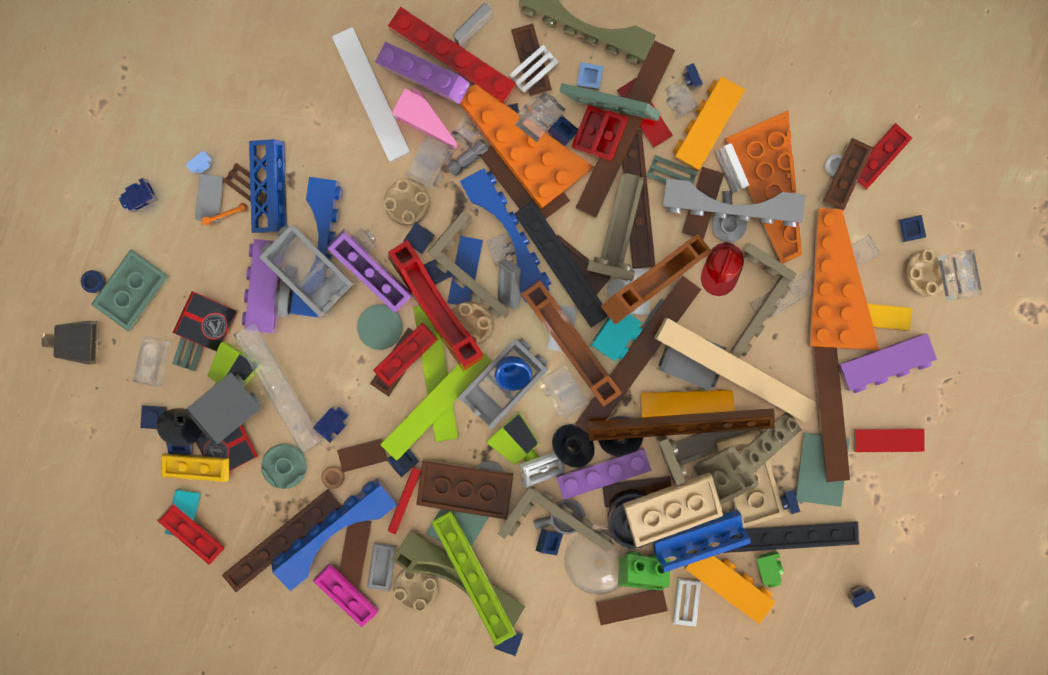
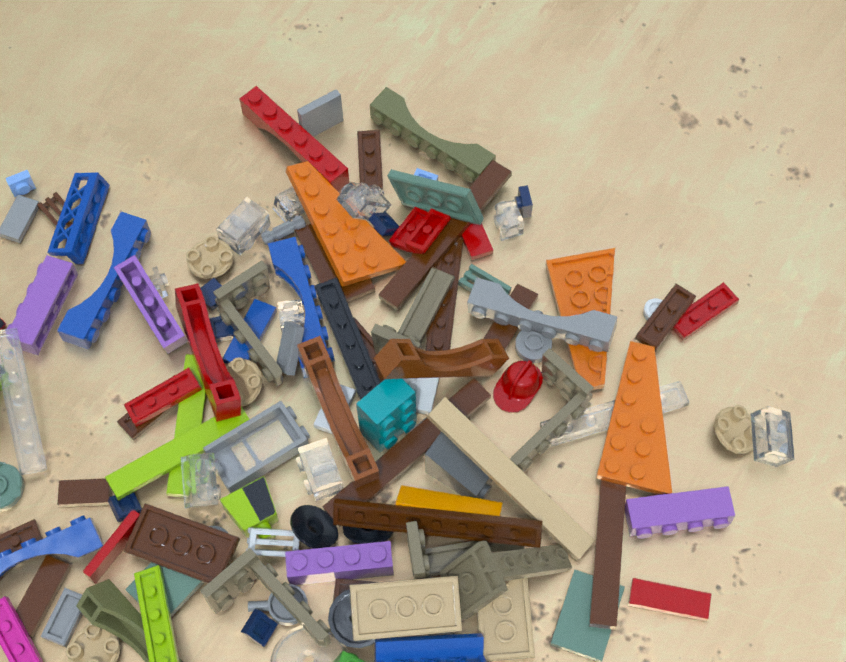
camera: 15 degrees right, 25 degrees down
orange hinge [201,203,247,226] -> none
clear door [259,224,354,316] -> none
light grey piece [275,265,296,317] -> none
clear blue brick [313,406,349,443] -> none
medium nougat tile [321,466,345,489] -> none
white tile [332,27,411,162] -> none
sand green tile [357,304,403,350] -> none
medium lavender brick [375,42,470,104] -> none
bright pink slope [392,88,458,151] -> none
blue piece [494,356,532,391] -> none
white tile [509,45,558,93] -> none
light orange brick [673,76,745,172] -> none
white tile [714,143,749,193] -> none
dark blue plate [780,487,800,514] -> none
yellow tile [867,304,912,331] -> none
dark blue tile [898,215,926,242] -> none
none -> clear brick [181,453,221,509]

